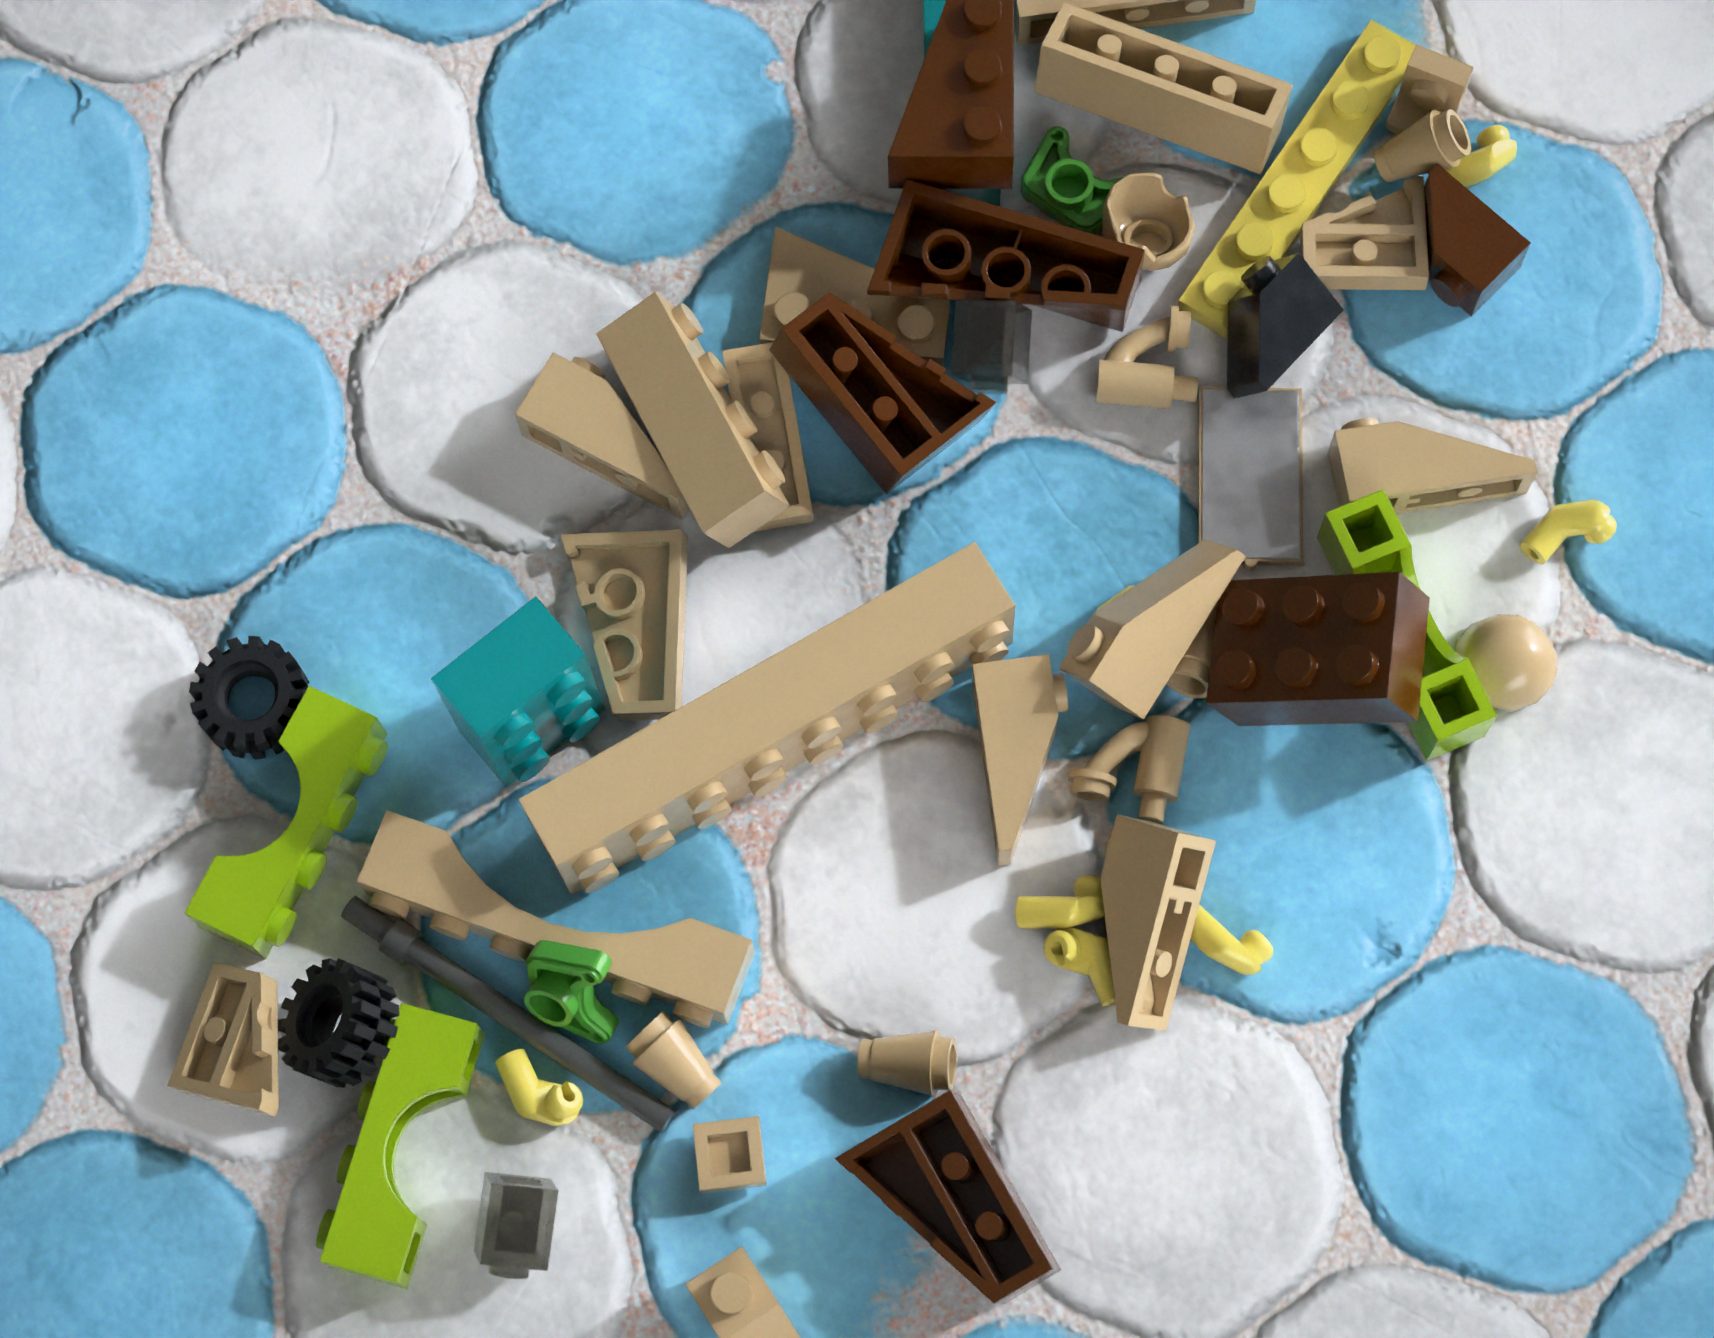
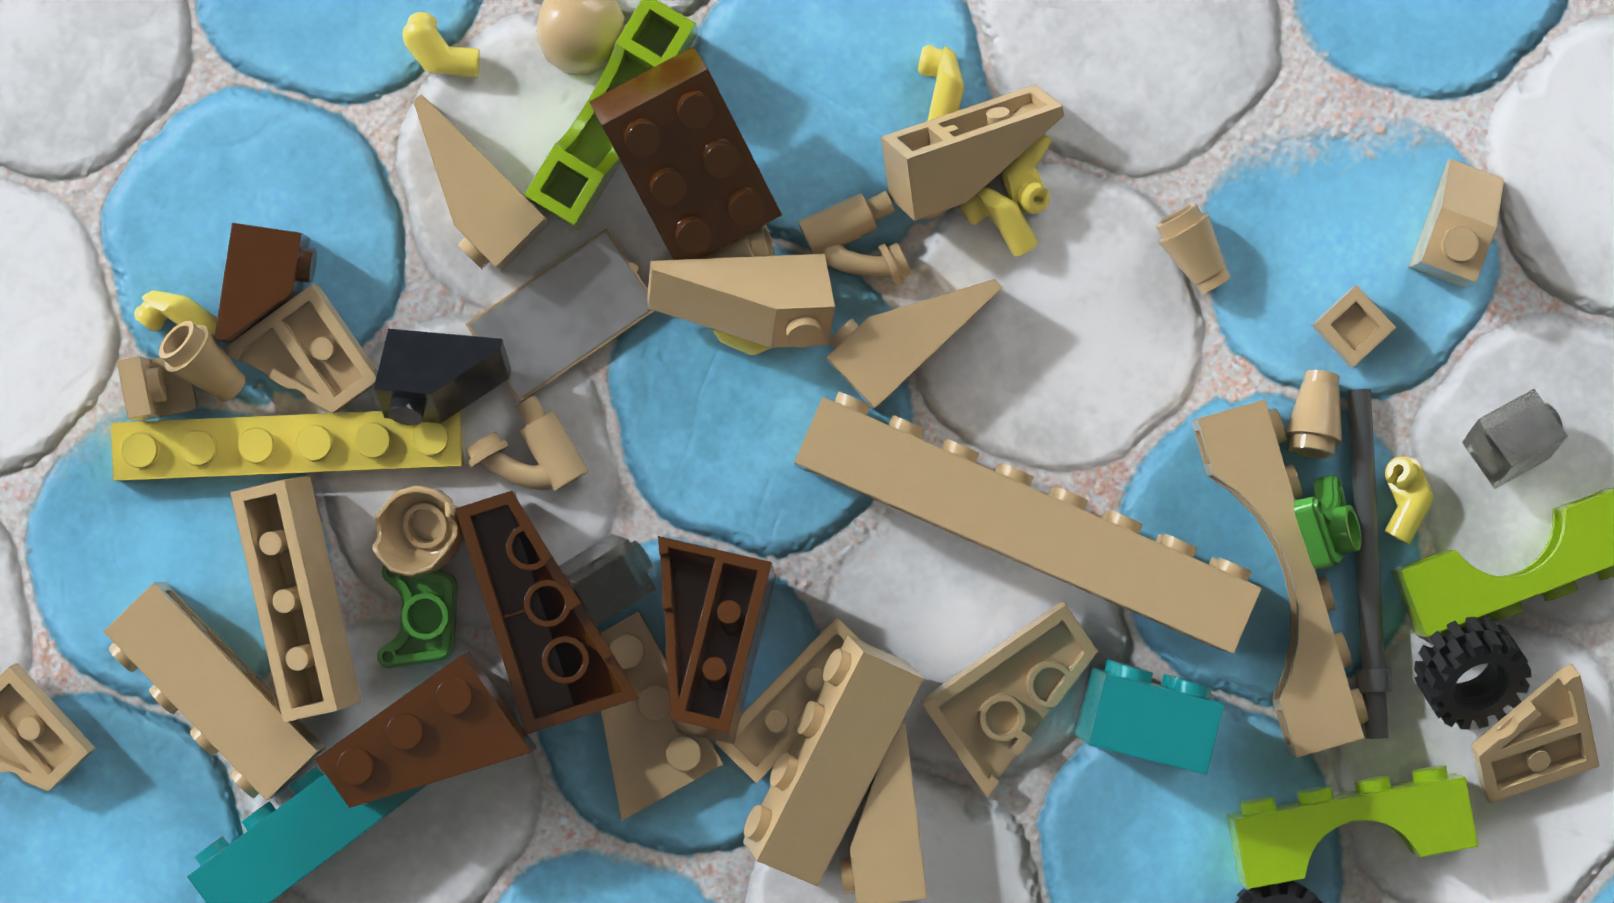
camera: 130 degrees left, 15 degrees up
reddish brown wedge [834,1090,1061,1304] -> none

